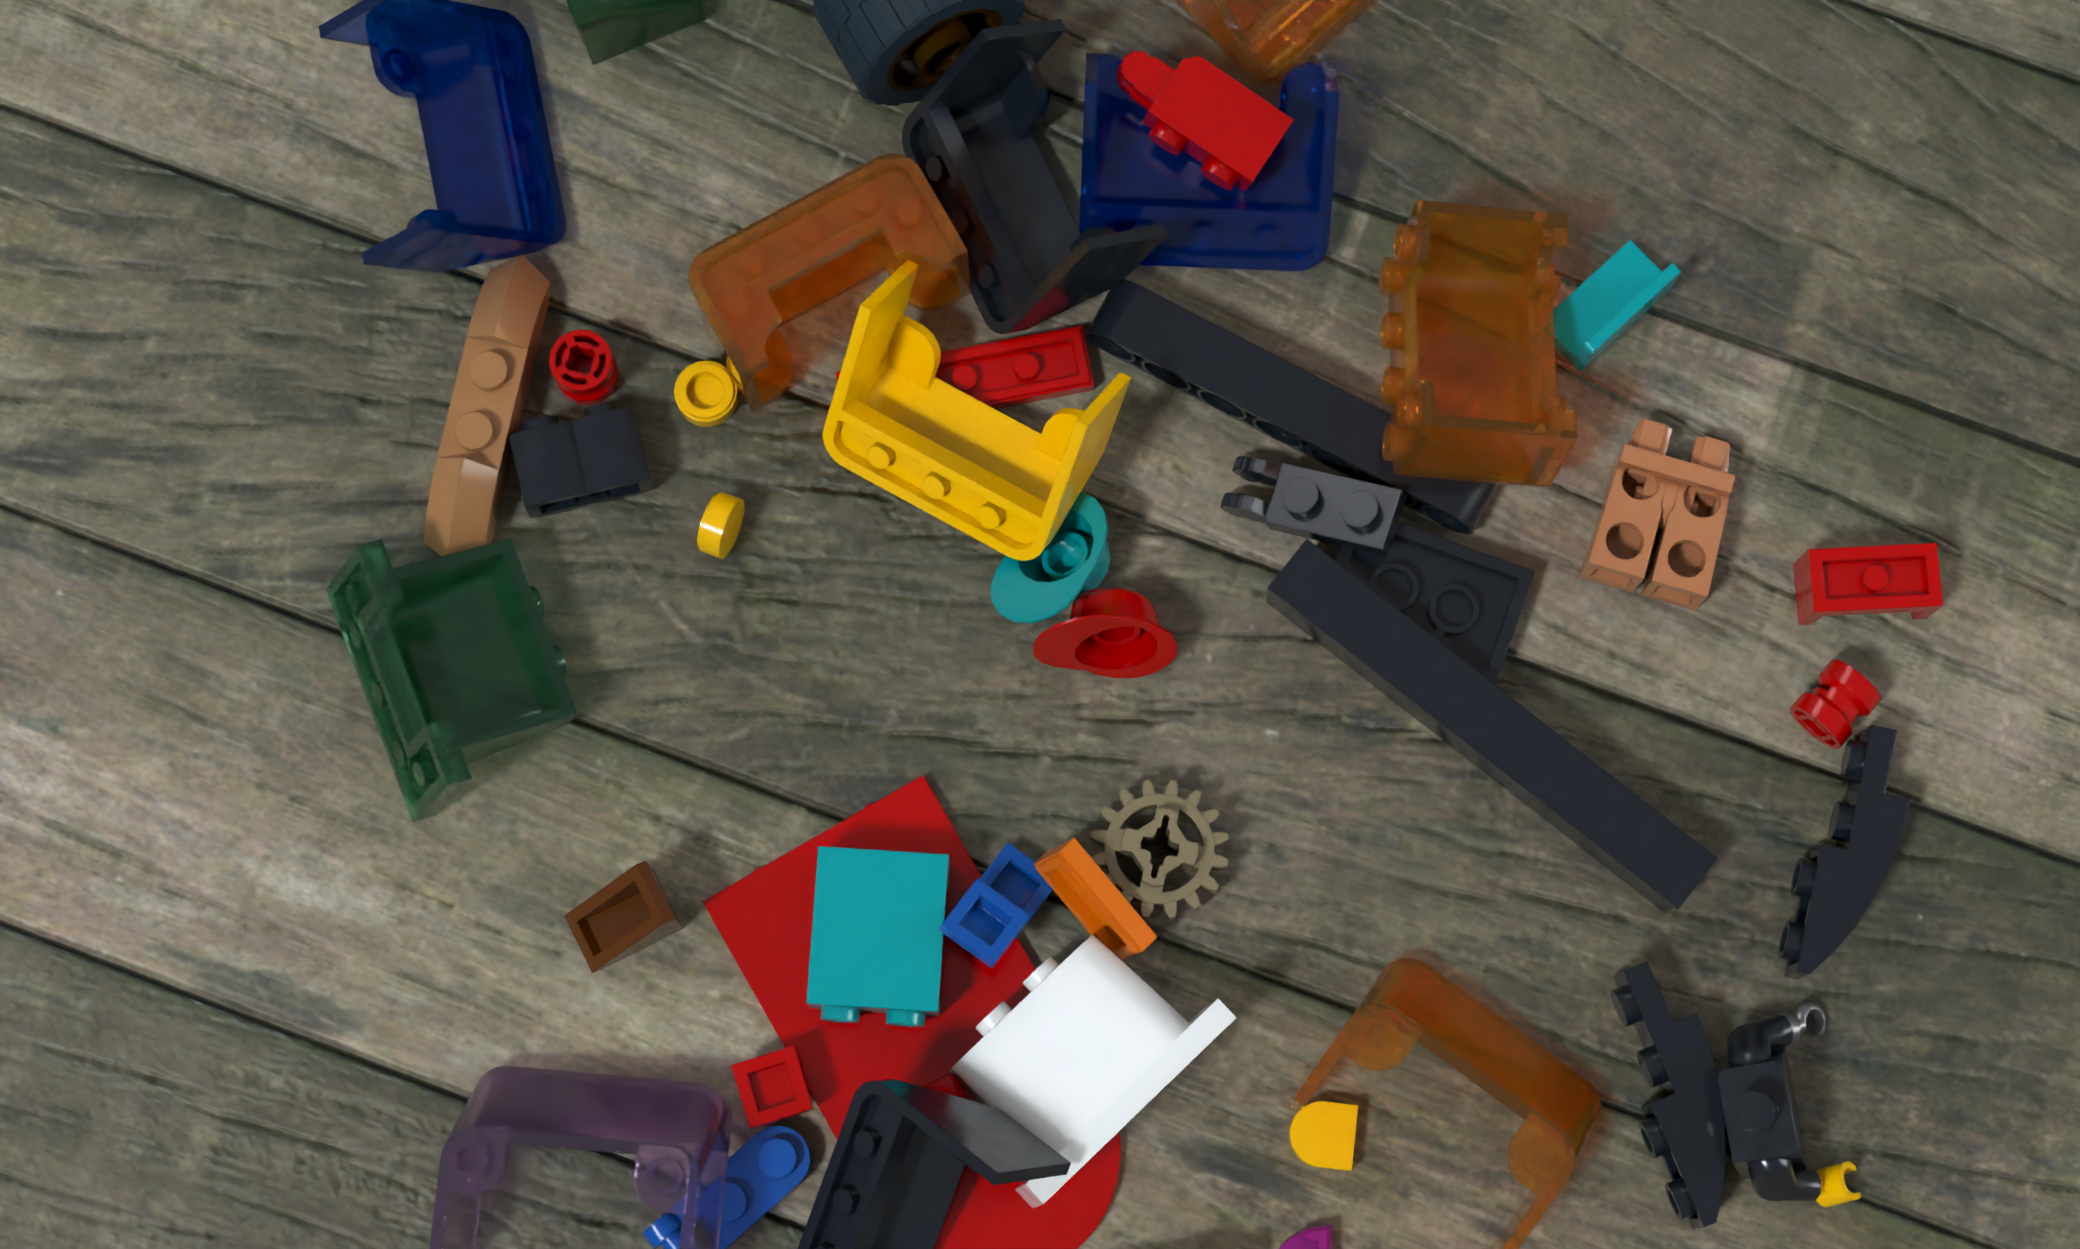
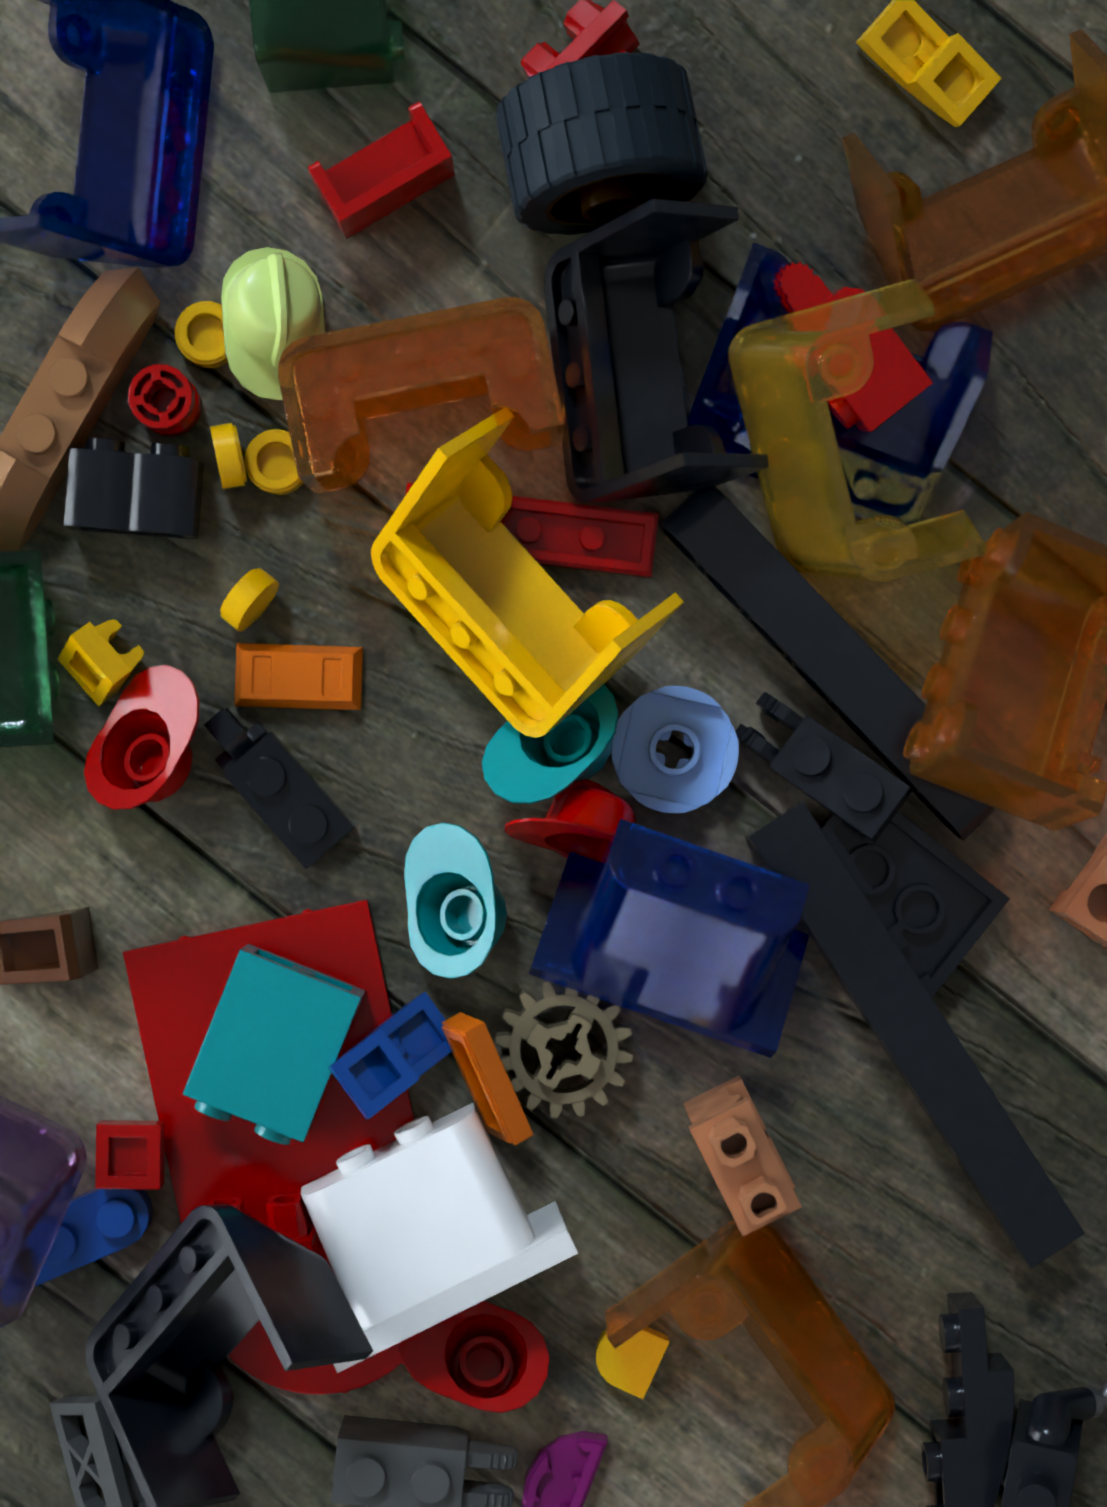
camera: 15 degrees right, 10 degrees up
none -> yellow tile [57,619,144,707]
none -> red piece [84,665,199,810]
none -> yellow tile [175,301,228,368]
none -> black hinge [204,708,356,869]
none -> yellow tile [210,422,247,490]
none -> yellowish green piece [221,247,326,401]
none -> orange tile [234,643,363,710]
none -> red panel [307,101,455,239]
none -> red piece [398,1301,549,1413]
none -> piece [404,822,507,979]
none -> clear blue windscreen [528,819,810,1058]
none -> light blue plate [611,686,739,813]
none -> nougat hips [683,1075,802,1236]
none -> clear yellow windscreen [728,279,987,582]

